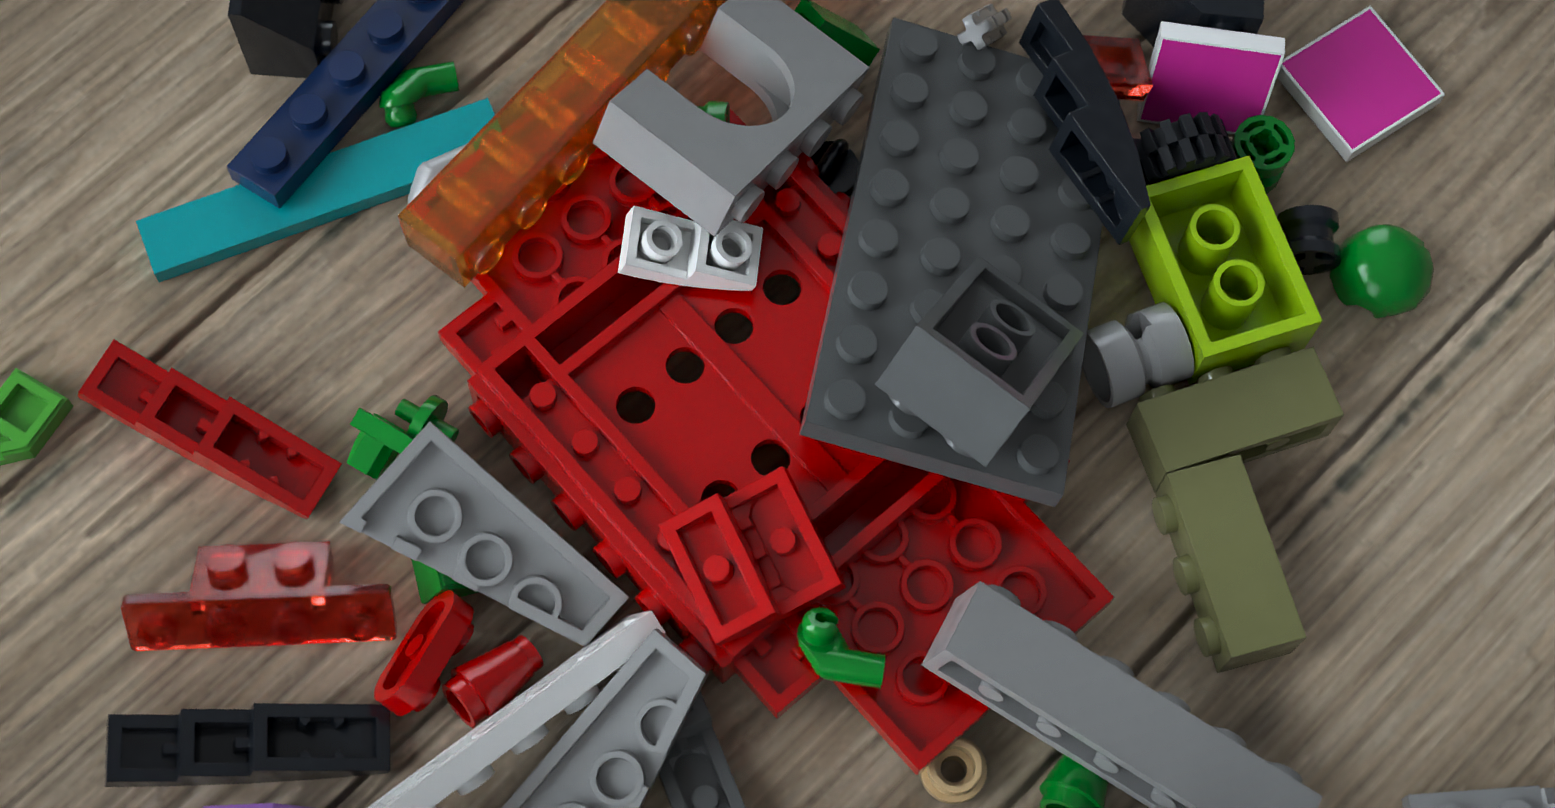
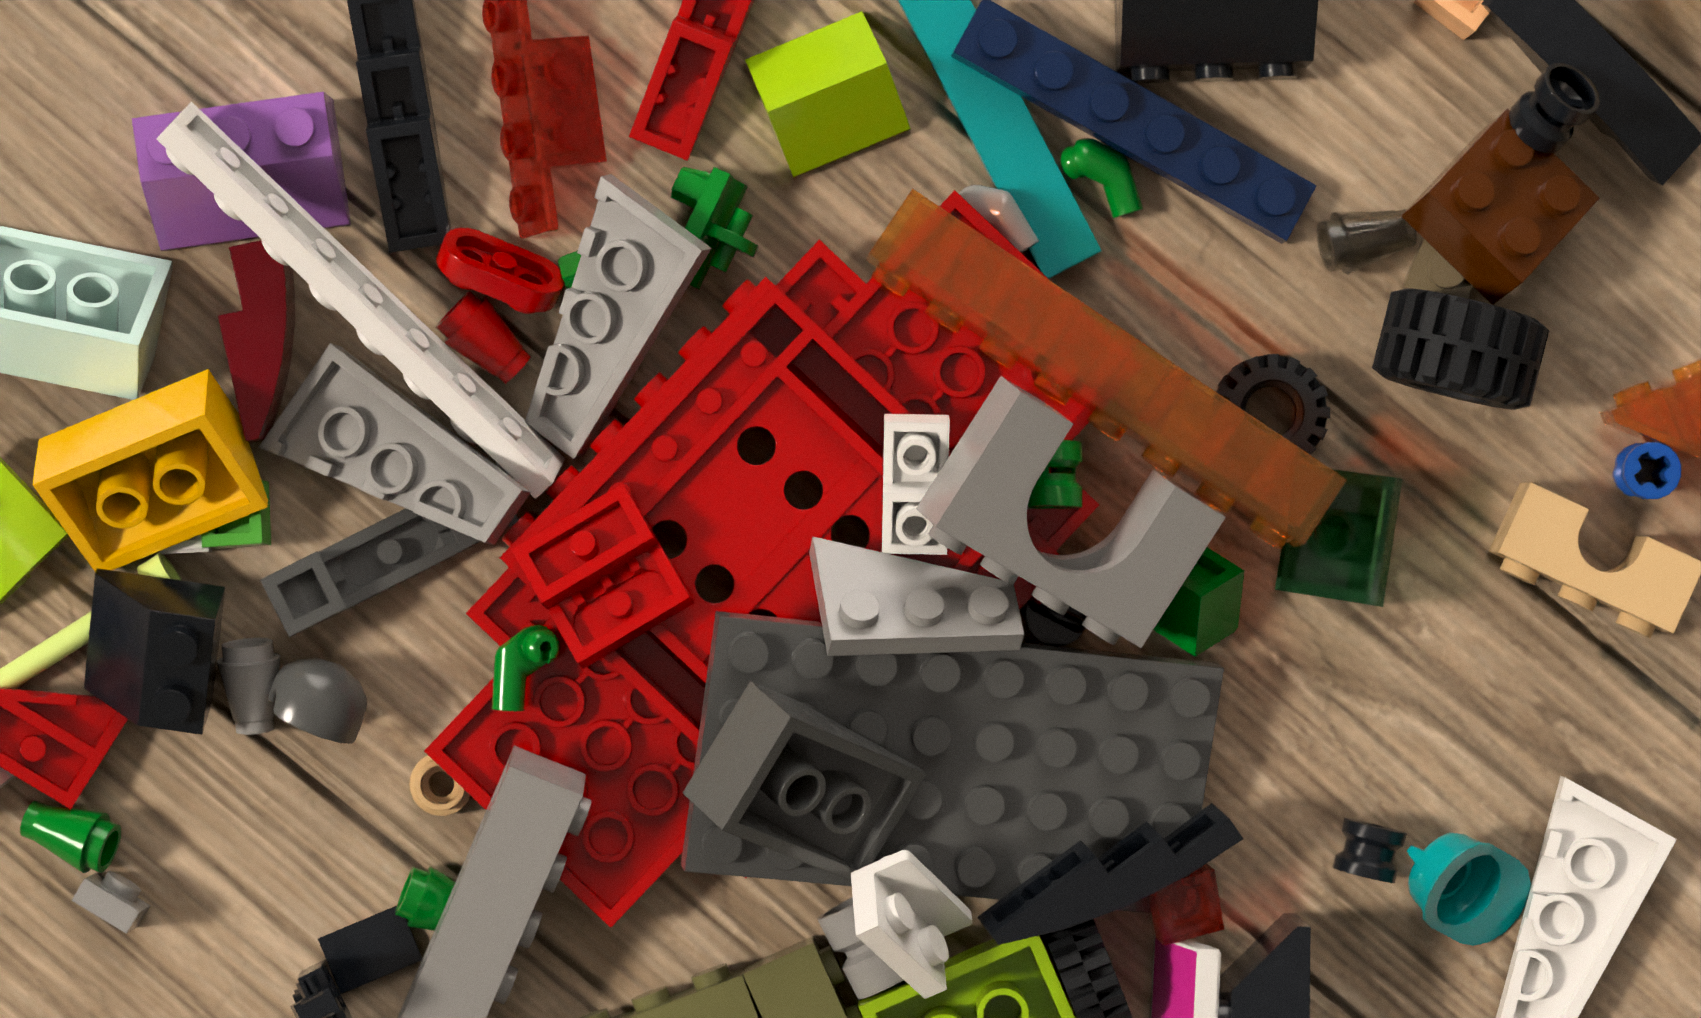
camera: 85 degrees right, 20 degrees up
light grey axle [957,3,1012,51] -> none
none -> lime slope [745,11,911,178]
none -> light grey wing [809,537,1024,656]
none -> white bracket [851,850,972,999]

